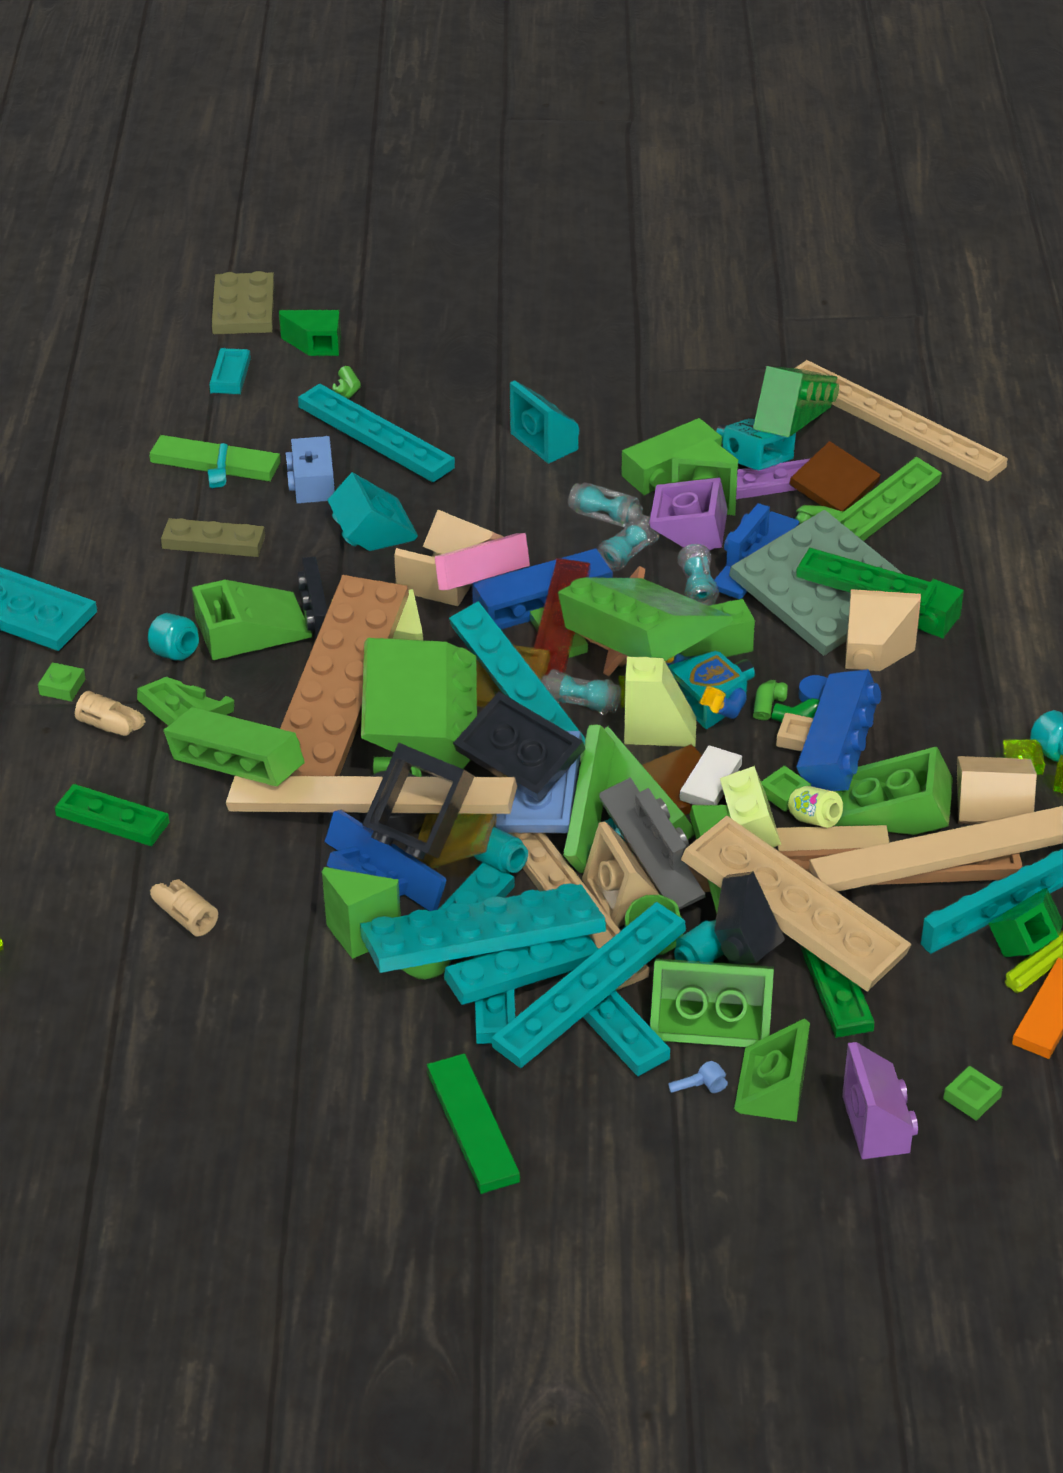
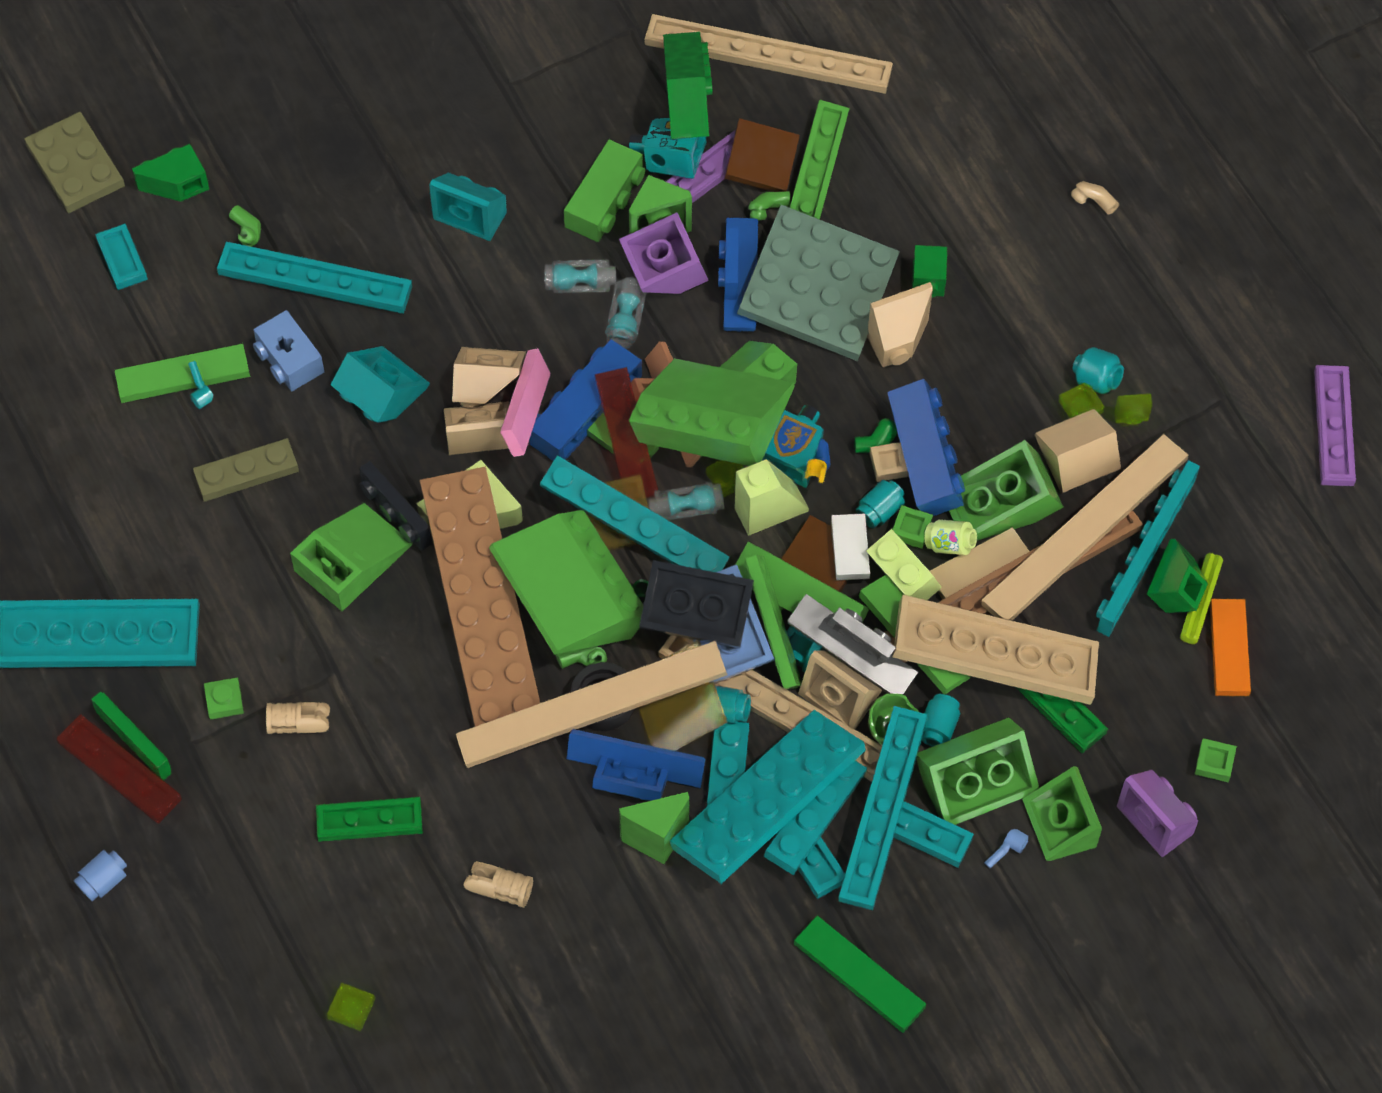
camera: 30 degrees left, 20 degrees up
bright green wing [137,677,234,726] -> none
teal head [148,613,199,661] -> none
bright green brick [163,707,305,787] -> none
black window [362,742,475,860] -> none
clear piece [678,544,719,606] -> none
black slope [714,871,785,964] -> none
bright green arm [753,680,788,720] -> none
green tile [796,547,937,614] -> none
blue tile [799,675,828,702] -> none
none -> teal brick [856,480,905,529]

